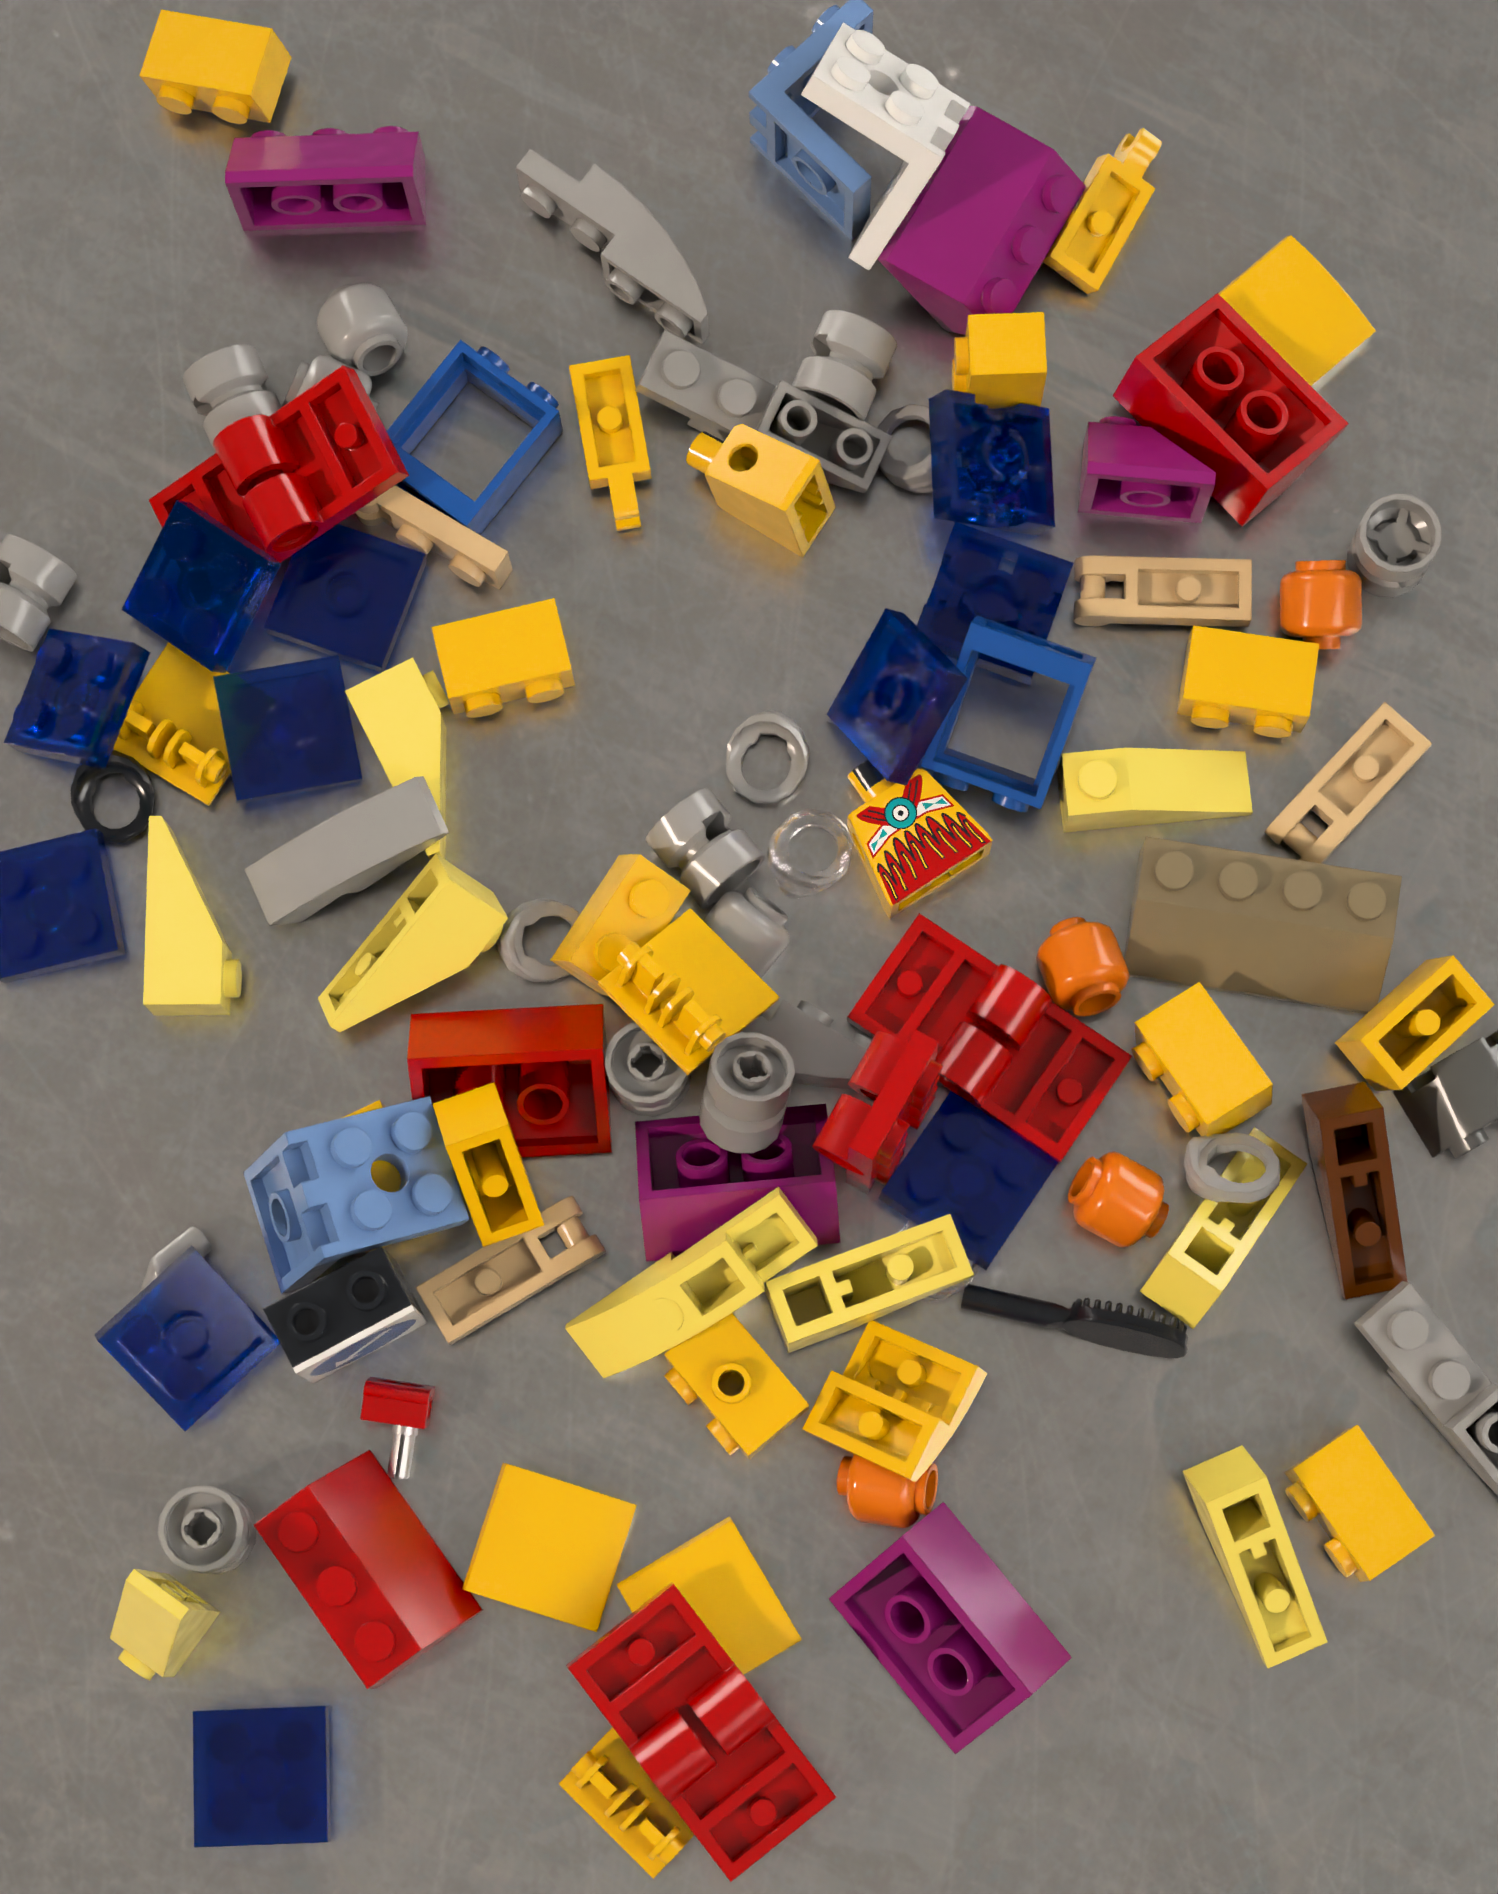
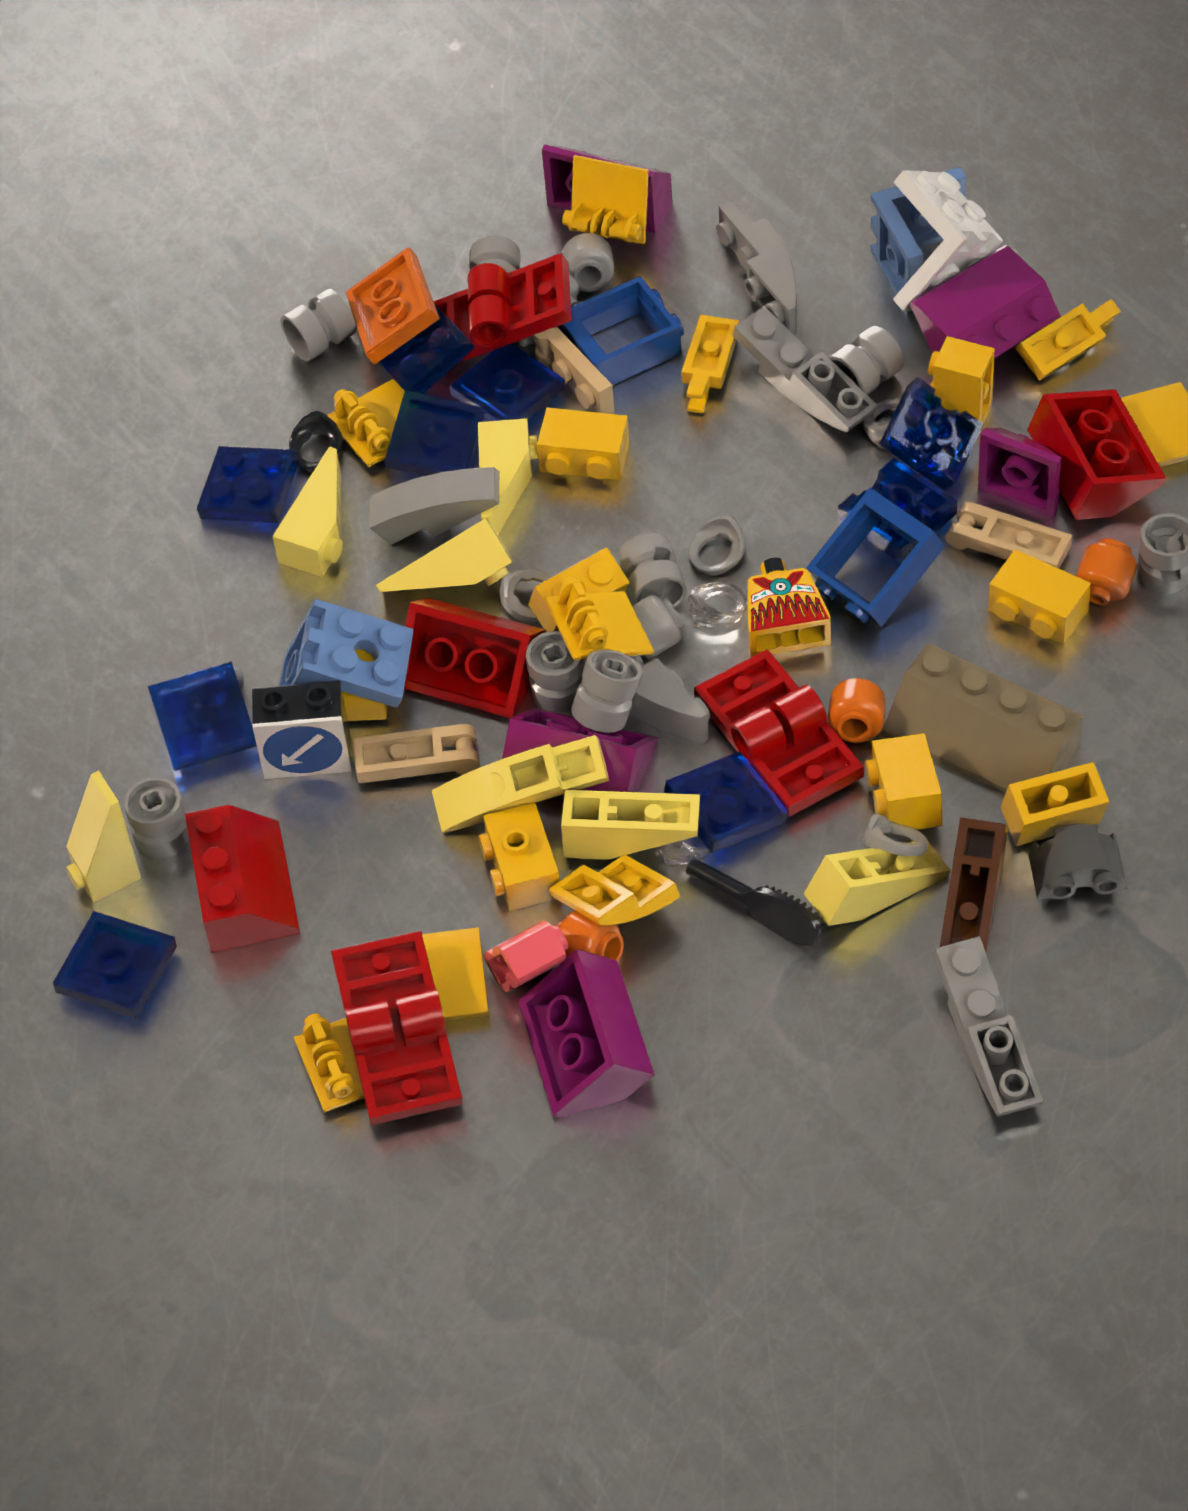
camera: 25 degrees right, 25 degrees down
clear blue plate [4,628,151,769] -> none
yellow brick [139,9,292,124] -> none
red piece [360,1377,435,1480] -> none
yellow brick [433,1082,544,1247] -> none
yellow slope [462,1463,637,1632] -> none
yellow torso [686,424,836,558] -> none
red plate [812,1029,943,1195] -> none
clear blue plate [827,608,968,785] -> none
light yellow slope [1056,748,1253,833] -> none
orange head [1068,1151,1169,1248] -> none
light yellow slope [1182,1445,1328,1669] -> none
tan plate [1264,702,1432,864] -> none
yellow brick [1284,1424,1435,1582] -> none
none -> orange tile [346,247,440,365]
none -> coral brick [484,921,568,992]
none -> yellow hinge [562,155,649,244]

